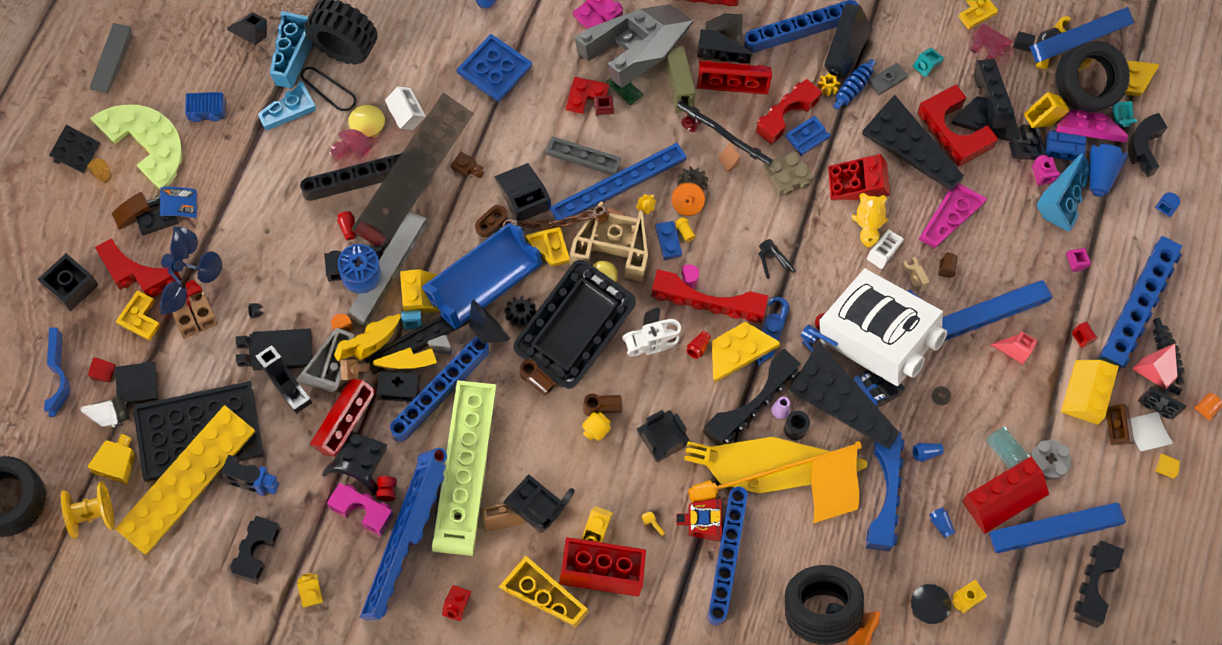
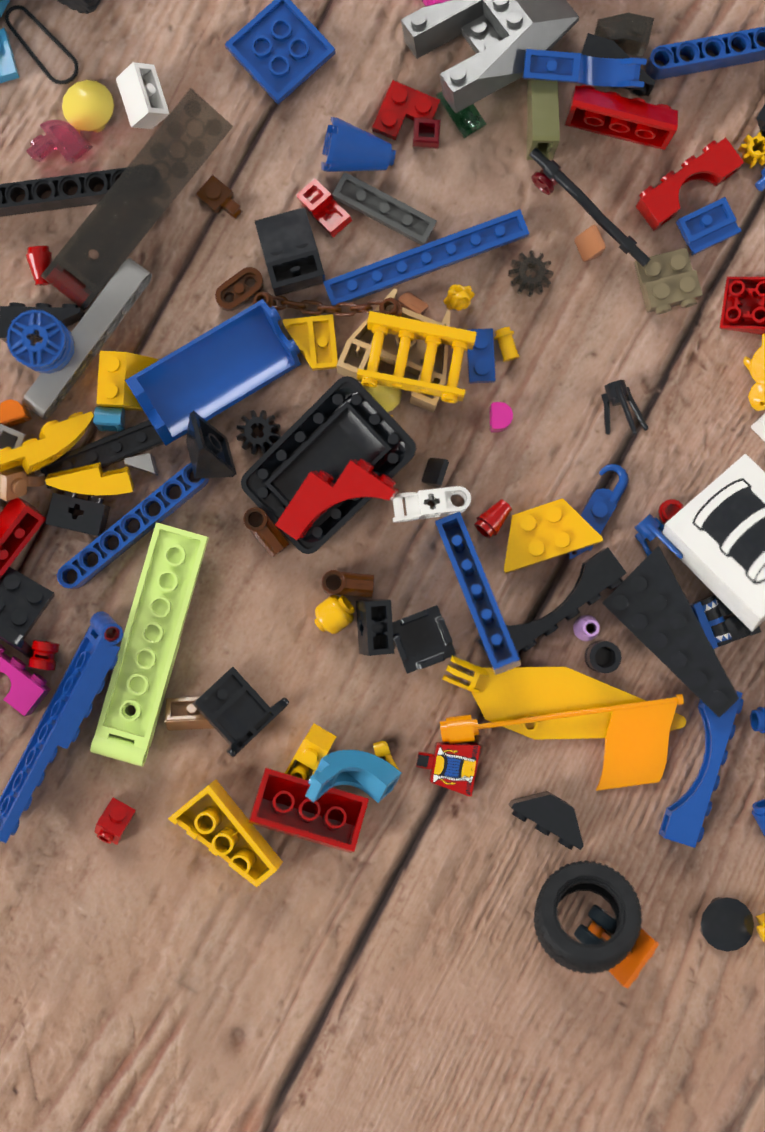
camera: 10 degrees right, 20 degrees up
red arch [651,269,769,323] -> none
orange piece [671,182,705,216] -> none
blue beam [708,486,747,625] -> none
none -> red arch [275,458,399,540]
none -> slope [296,178,352,238]
none -> dark azure arch [306,750,402,803]
none -> blue cone [321,117,396,172]
none -> black brick [356,599,394,656]
none -> yellow fence [357,311,477,403]
none -> blue brick [435,512,521,675]
none -> black slope [508,791,584,850]
none -> blue piece [523,49,647,88]

